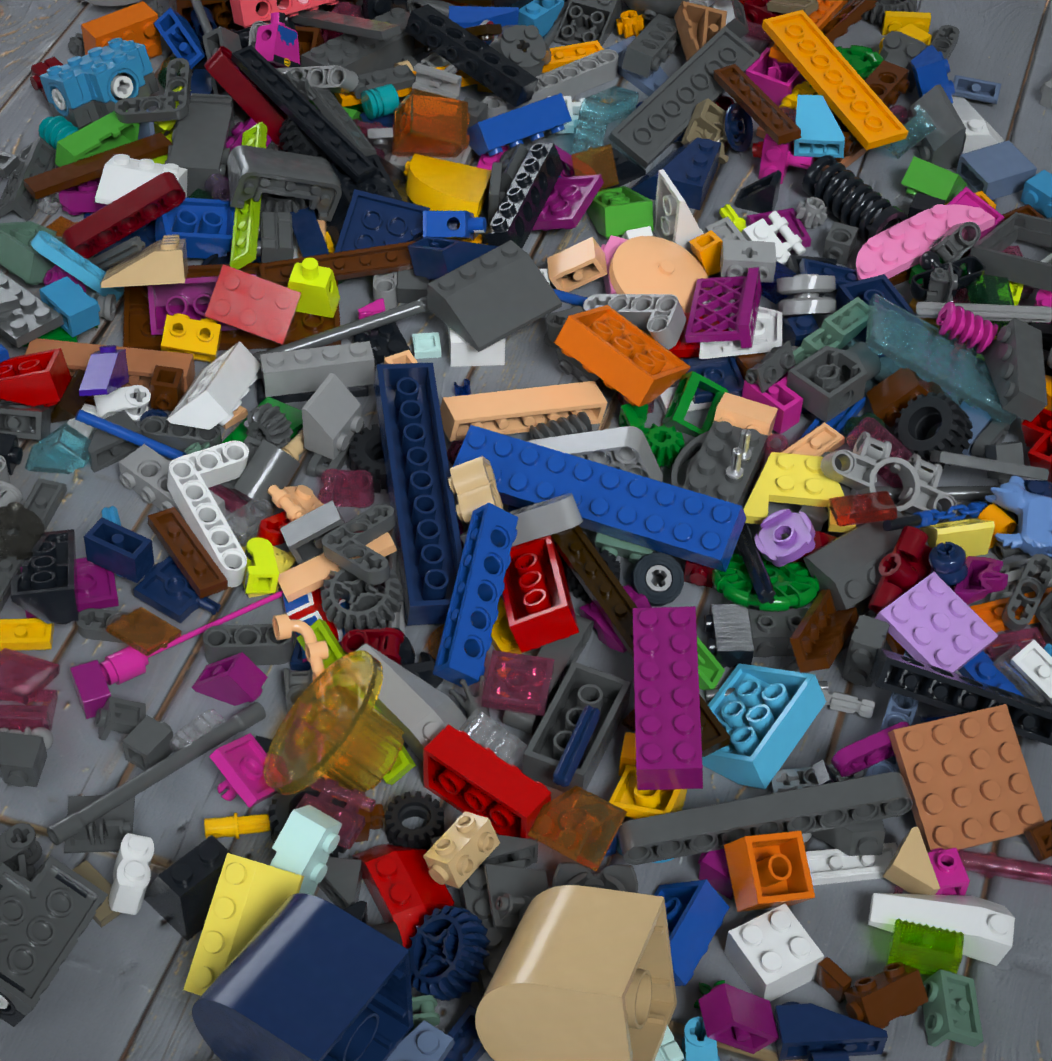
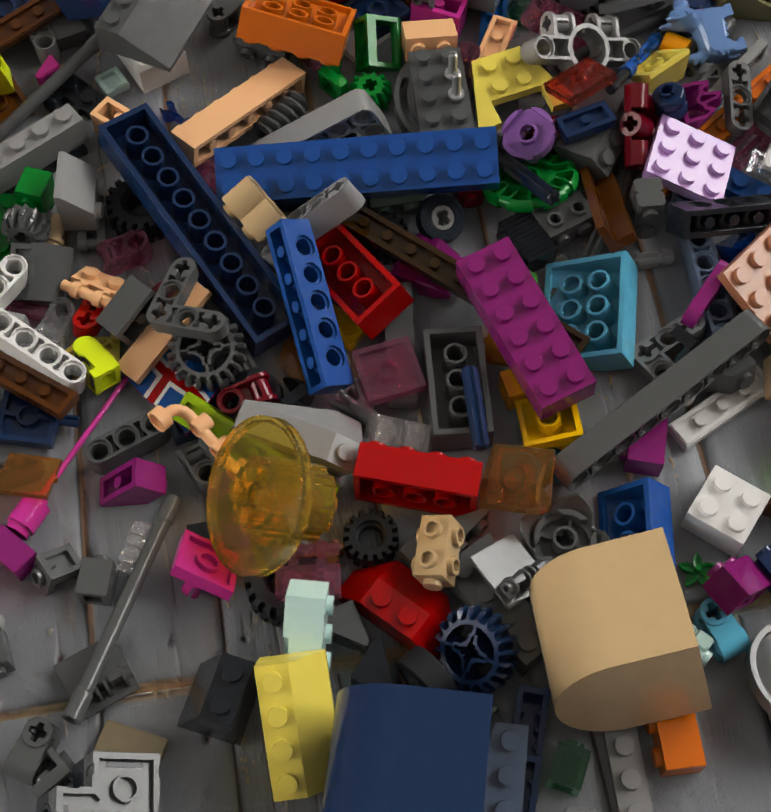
camera: 25 degrees left, 15 degrees up
white brick [109,833,154,915] -> none
yellow axle [204,813,270,839] -> none
orange brick [724,831,815,912] -> none
none -> green brick [14,166,55,213]
none -> dark blue plate [555,100,617,145]

